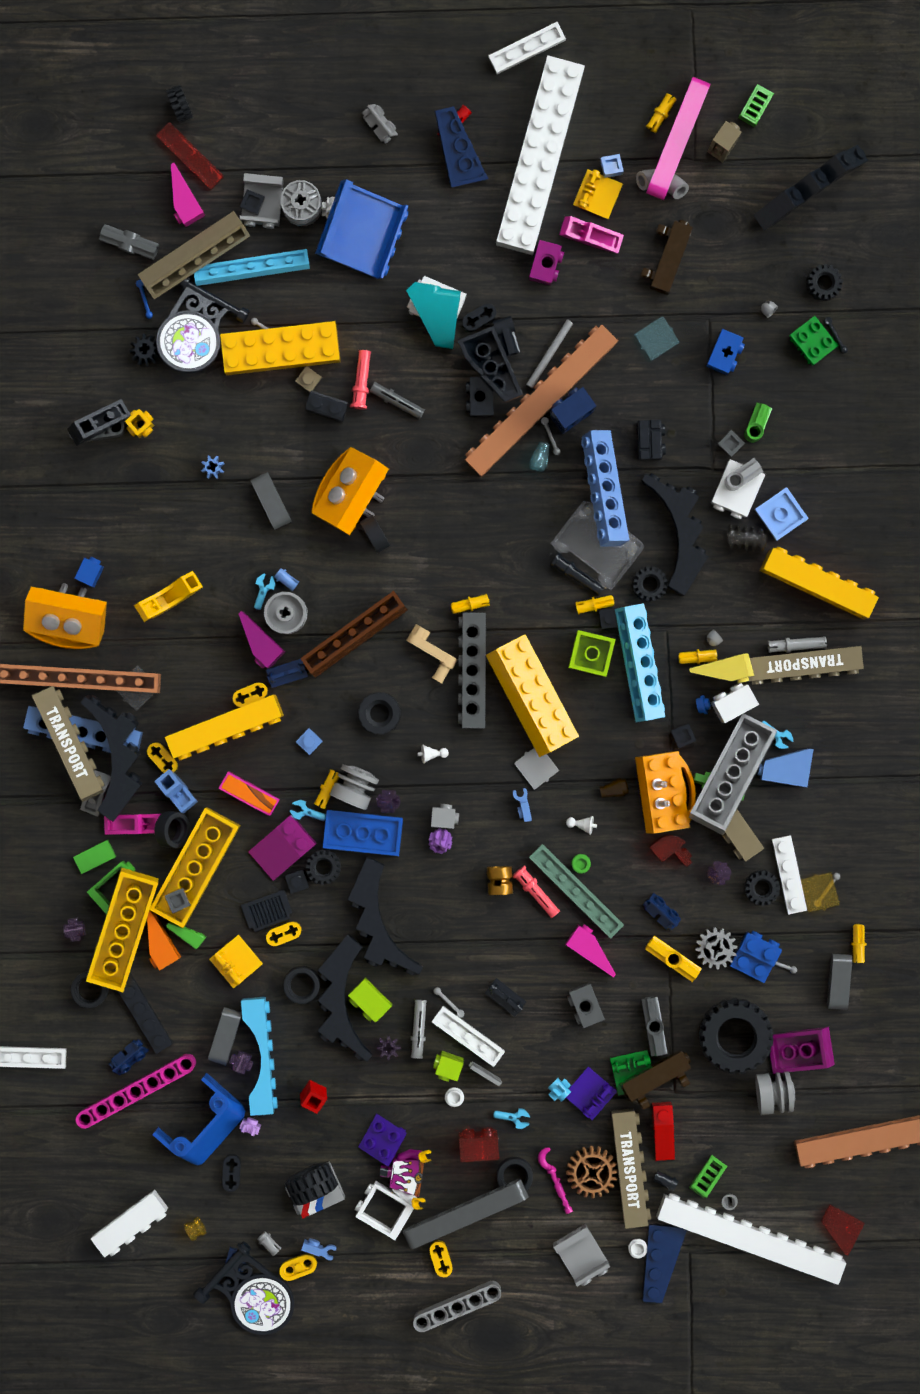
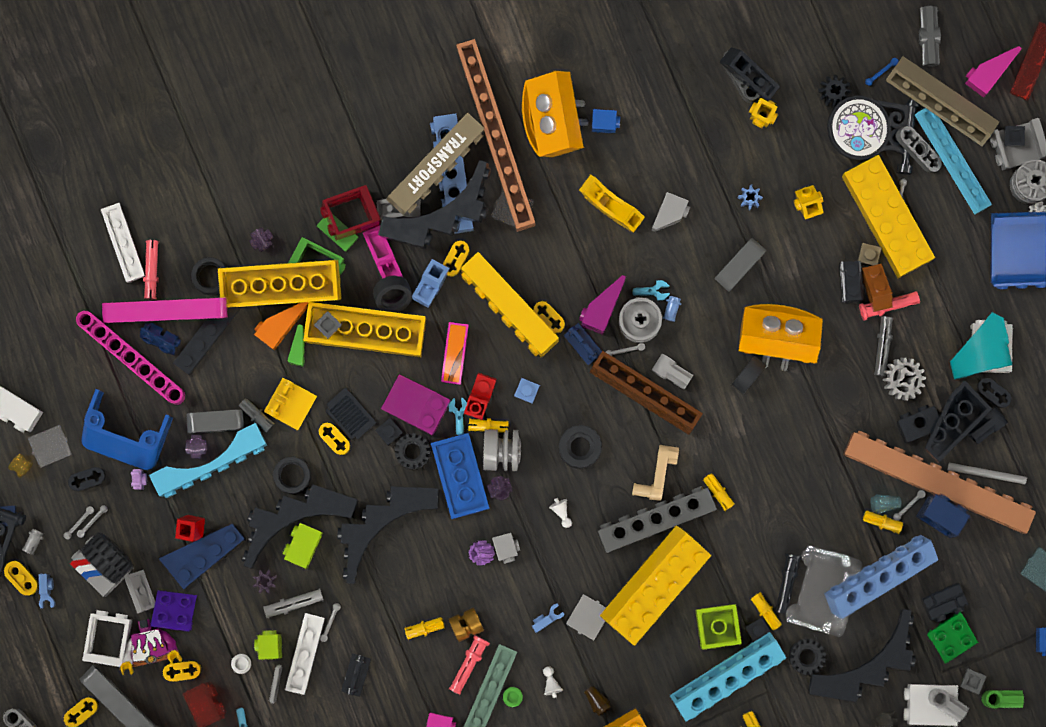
camera: 75 degrees right, 5 degrees down
none -> clear piece [28,425,72,468]
none -> light grey hinge [64,506,94,539]
none -> light grey hinge [77,505,107,538]
none -> dark pink beam [102,298,227,323]
none -> light grey plate [124,570,155,614]
none -> coral pin [143,240,159,300]
none -> dark blue wing [159,524,245,589]
none -> yellow beam [163,661,201,681]
none -> dark grey axle [239,399,274,432]
none -> dark red window [320,185,381,241]
none -> yellow axle [405,618,445,640]
none -> red slope [464,373,497,420]
none -> light grey hinge [606,343,645,356]
none -> light grey piece [651,354,693,389]
none -> light grey slope [652,192,690,232]
none -> yellow brick [794,185,823,219]
none -> dark orange brick [862,264,893,312]
none -> yellow axle [863,511,903,534]
none -> light grey gear [883,358,926,400]
none -> dark grey beam [896,126,942,172]
none -> green hinge [927,612,978,664]

